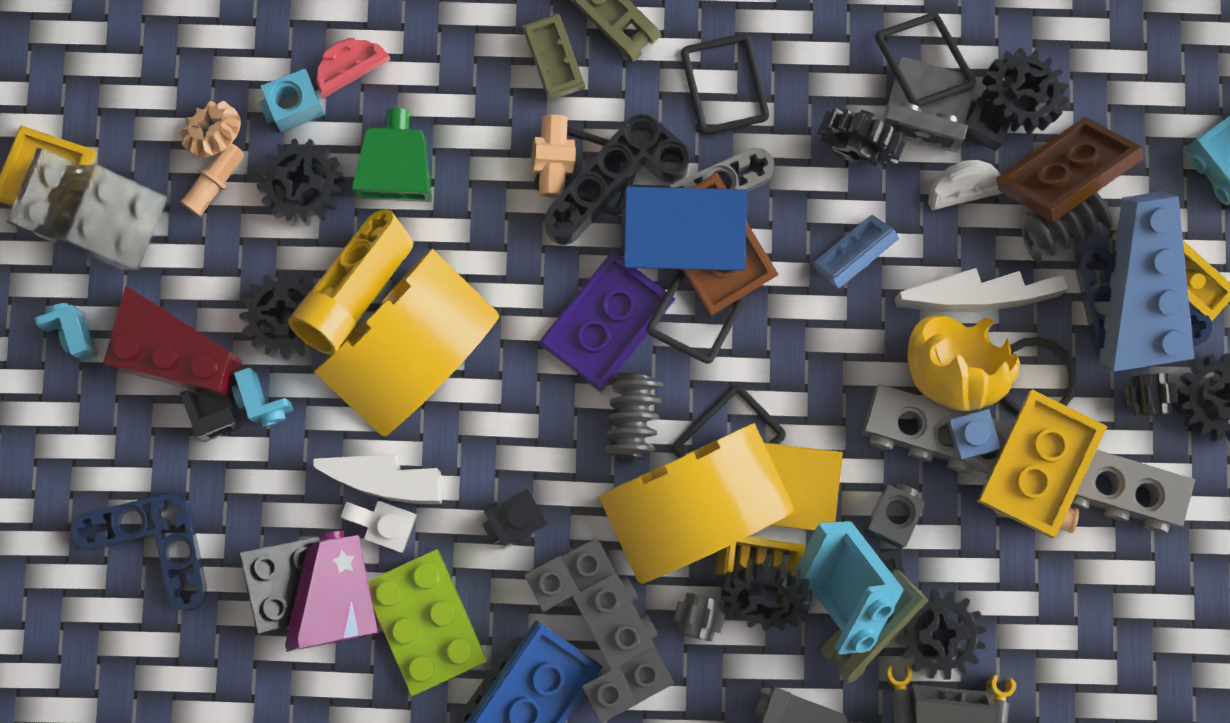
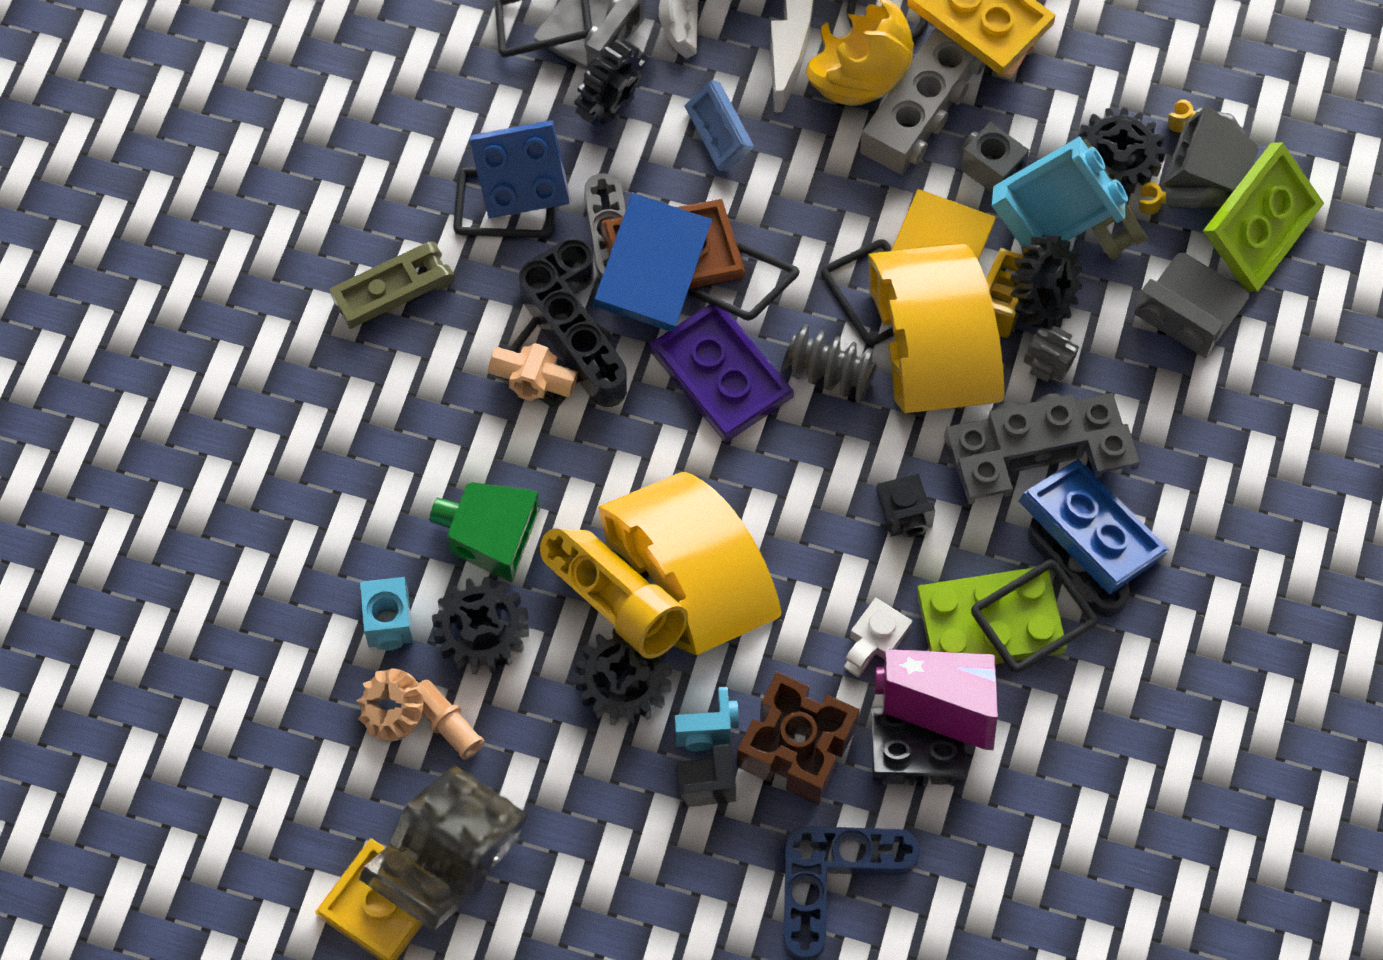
camera: 75 degrees left, 15 degrees down
medium azure bracket [35,303,98,361] -> none
dark red wedge [103,286,243,399] -> none
white slope [314,454,442,504] -> none
coral plate [316,38,391,99] -> none
olive plate [522,13,585,101] -> none
medium blue plate [947,409,1001,461] -> none
none -> blue plate [470,120,571,219]
none -> reddish brown brick [737,672,860,805]
none -> black piece [971,559,1098,673]

